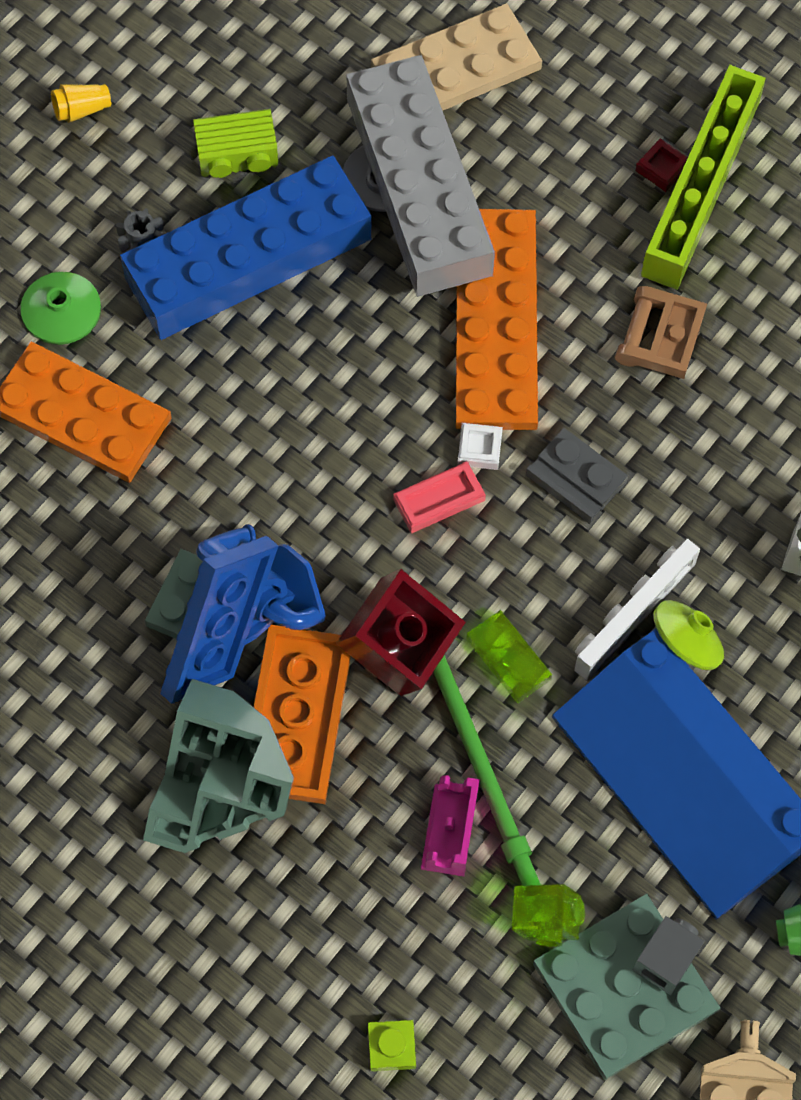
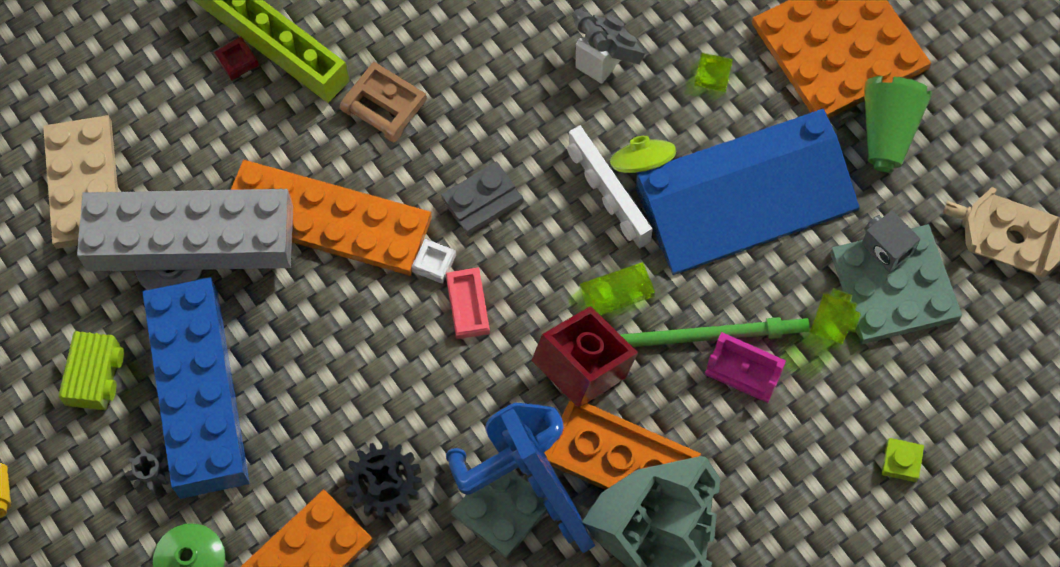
camera: 70 degrees left, 0 degrees up
none -> black gear [344,441,423,520]

